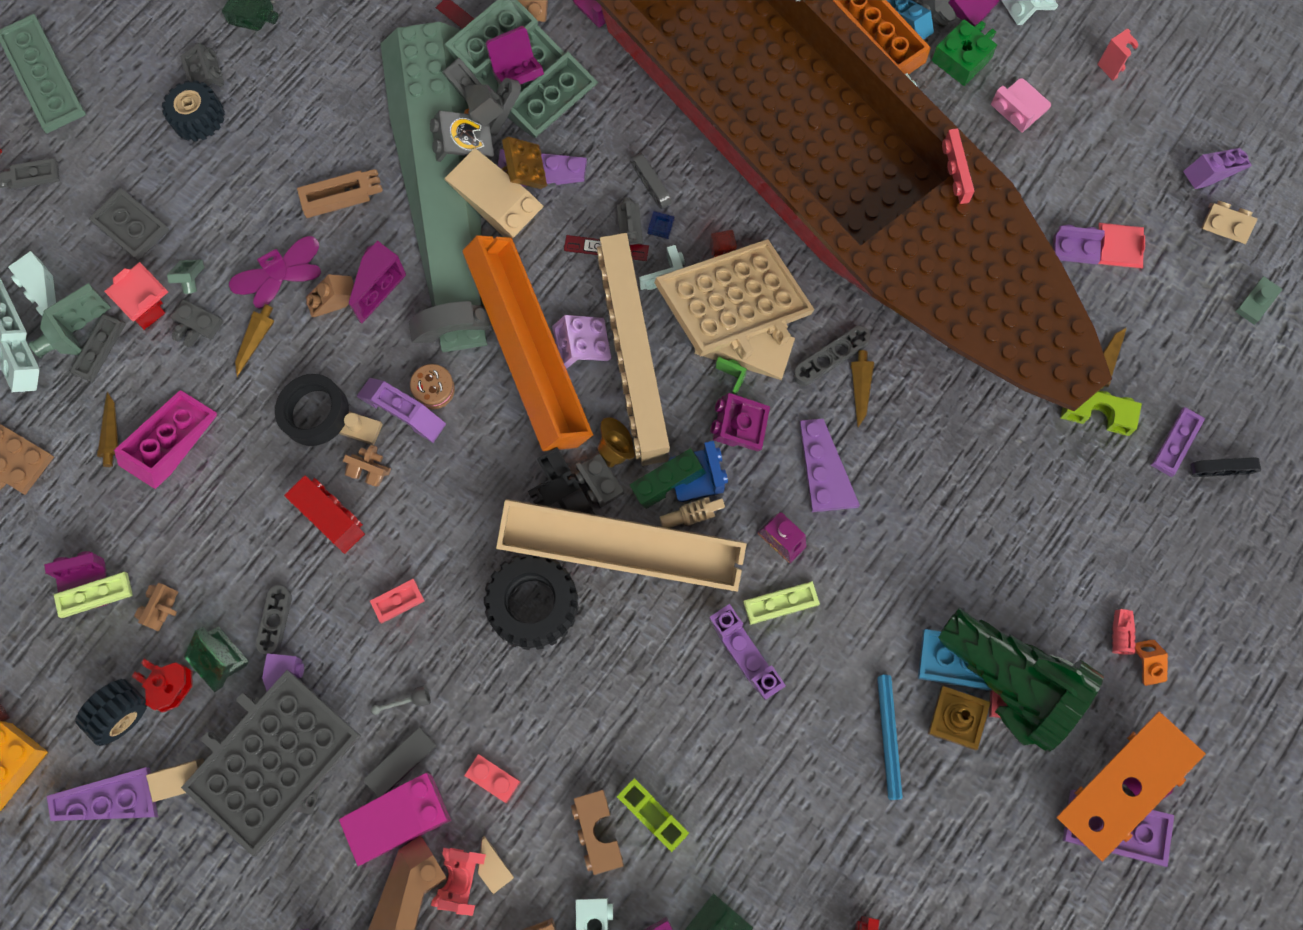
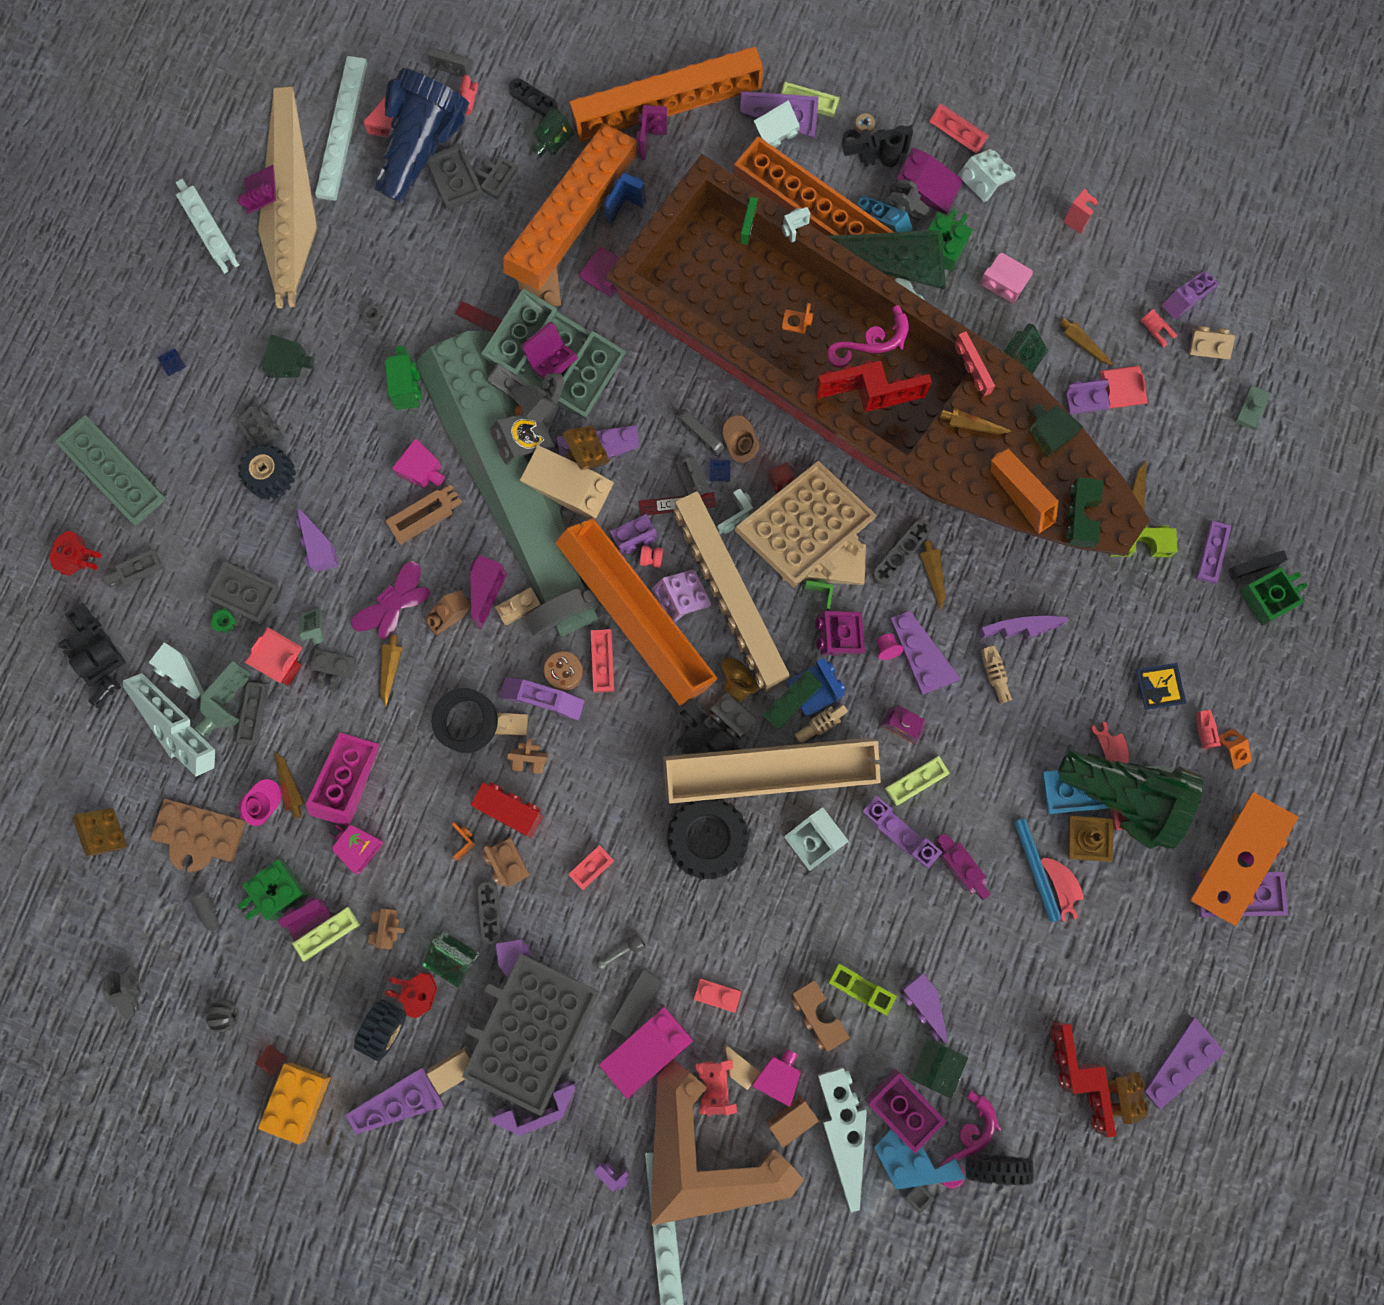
camera: 15 degrees left, 5 degrees up
none -> green animal [211,607,237,633]
none -> green hinge [237,859,308,921]
none -> dark pink piece [238,779,282,826]
none -> medium lavender slope [296,509,339,572]
none -> dark pink torso [329,825,384,875]
none -> green hinge [385,346,423,410]
none -> dark pink torso [392,439,445,488]
none -> orange bracket [452,822,475,861]
none -> medium nougat bracket [482,837,530,888]
none -> medium lavender slope [490,1081,577,1136]
none -> tan plate [495,587,541,626]
none -> coral plate [591,629,615,693]
none -> medium lavender bracket [610,514,657,554]
none -> coral wheel [640,545,663,568]
none -> medium nougat piece [723,415,759,463]
none -> dark pink torso [752,1049,801,1107]
none -> orange bracket [782,303,813,334]
none -> light aqua slope [784,807,849,871]
none -> red bracket [815,360,932,412]
none -> dark pink plant [827,305,909,368]
none -> clear green wing [828,230,946,290]
none -> dark pink piece [876,633,904,660]
none -> medium lavender slope [900,973,948,1043]
none -> magenta hinge [935,834,991,900]
none -> pearl gold bar [939,408,1012,435]
none -> medium lavender slope [978,616,1069,639]
none -> tan hinge [981,646,1013,704]
none -> orange slope [991,449,1058,534]
none -> clear green bracket [1003,324,1048,374]
none -> clear green torso [1030,403,1083,458]
none -> coral piece [1041,858,1084,922]
none -> pearl gold bar [1059,318,1115,366]
none -> dark green arch [1065,477,1104,548]
none -> coral piece [1091,722,1129,763]
none -> piece [1136,663,1186,710]
none -> coral hinge [1140,309,1178,348]
none -> green hinge [1240,567,1308,626]

